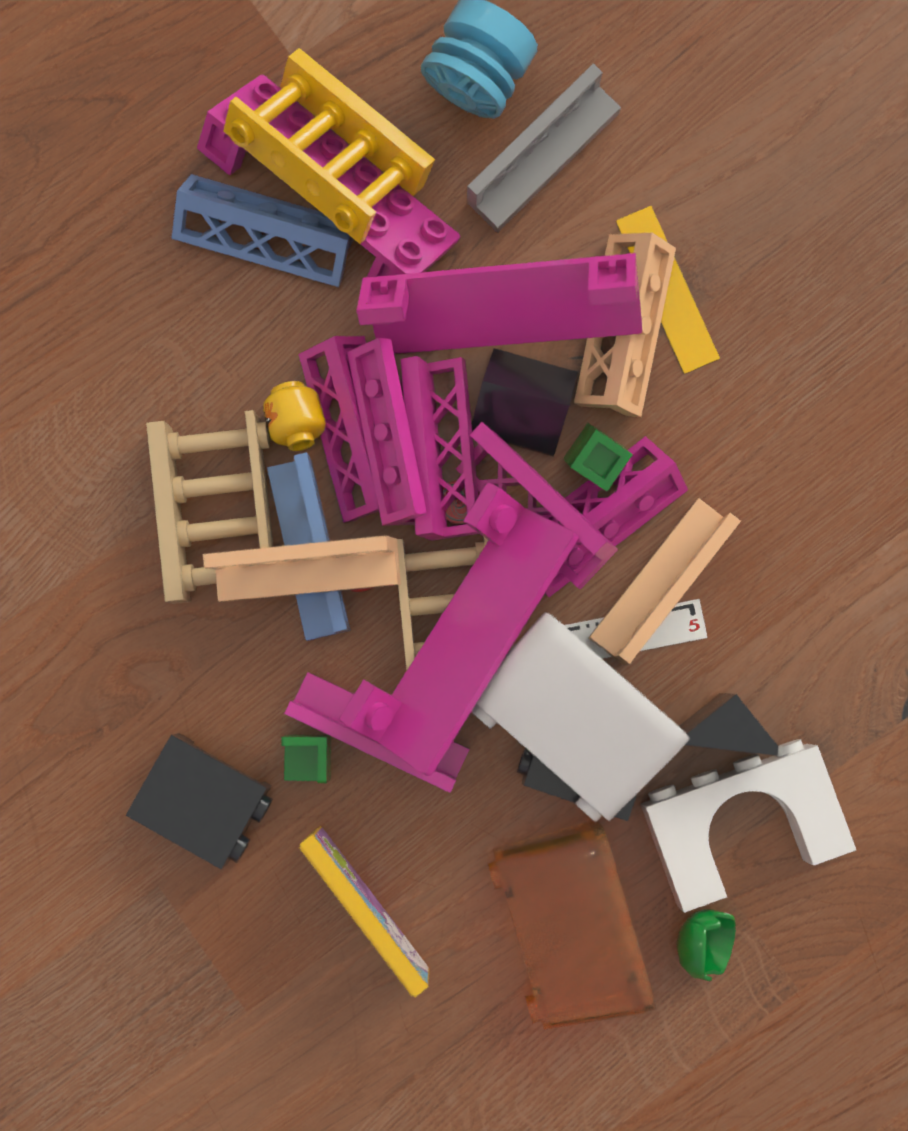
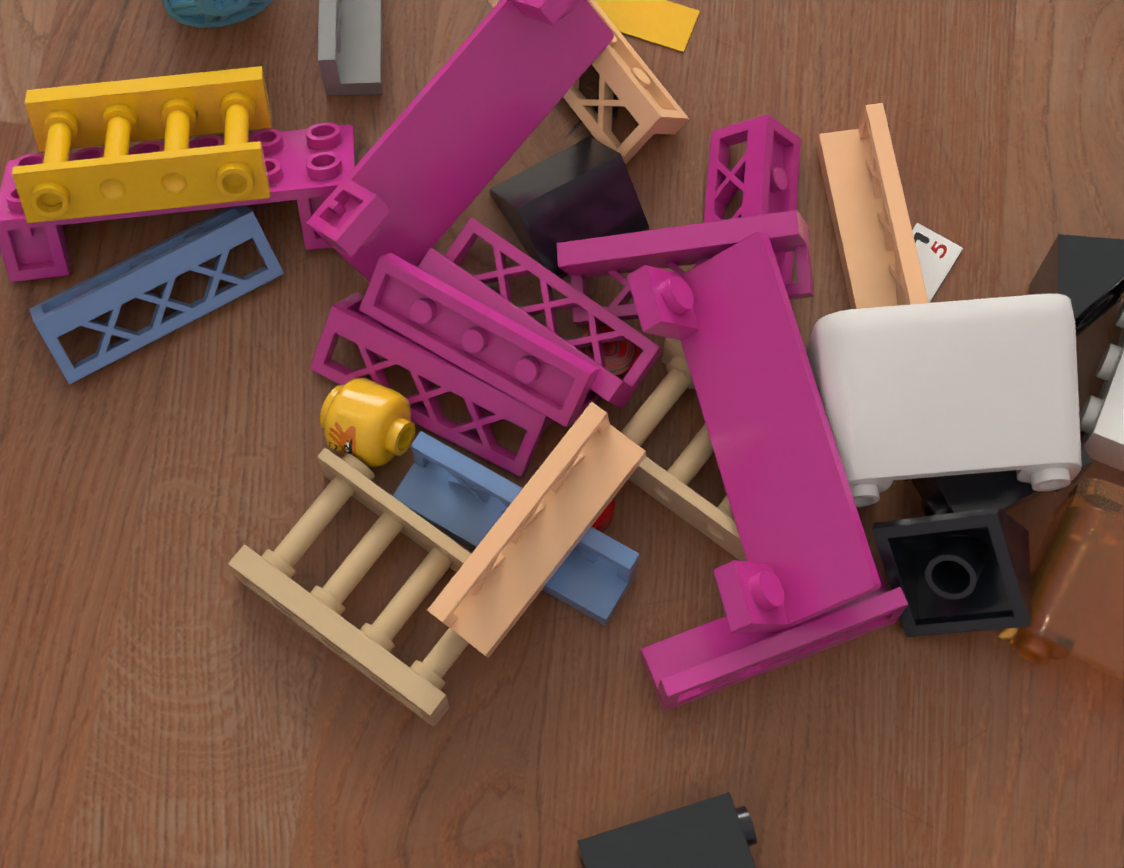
camera: 45 degrees left, 15 degrees down
green panel [281,735,331,783] -> none
yellow tile [299,825,430,997] -> none
green panel [564,423,633,491] -> none
none -> black slope [872,507,1033,637]

